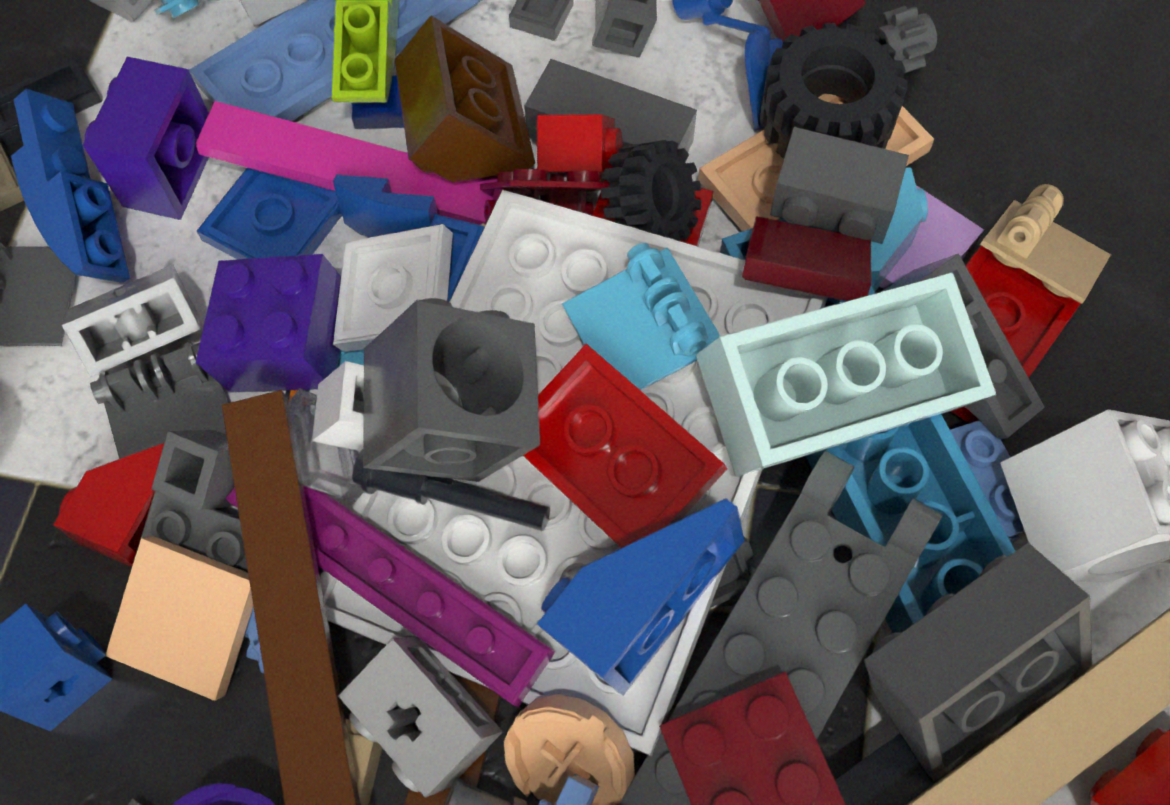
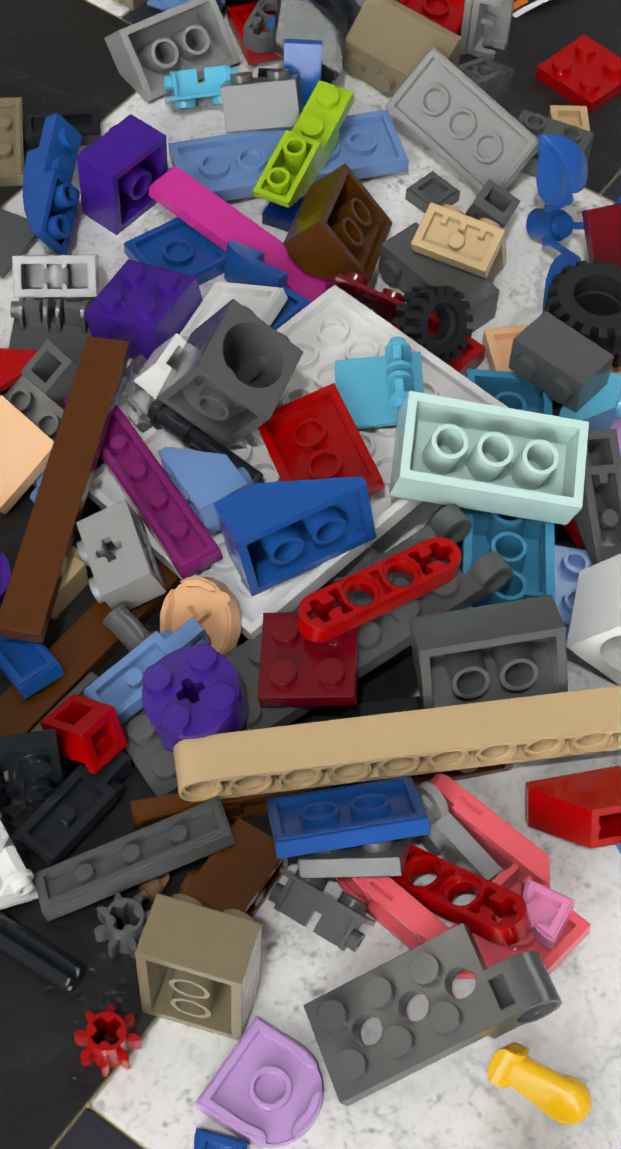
camera: 20 degrees right, 10 degrees down
red brick [537,114,623,174] -> none
dark red tile [742,216,871,301] -> none
none -> medium blue slope [158,447,254,535]
none -> red beam [297,537,461,642]
none -> tan bracket [411,202,507,279]

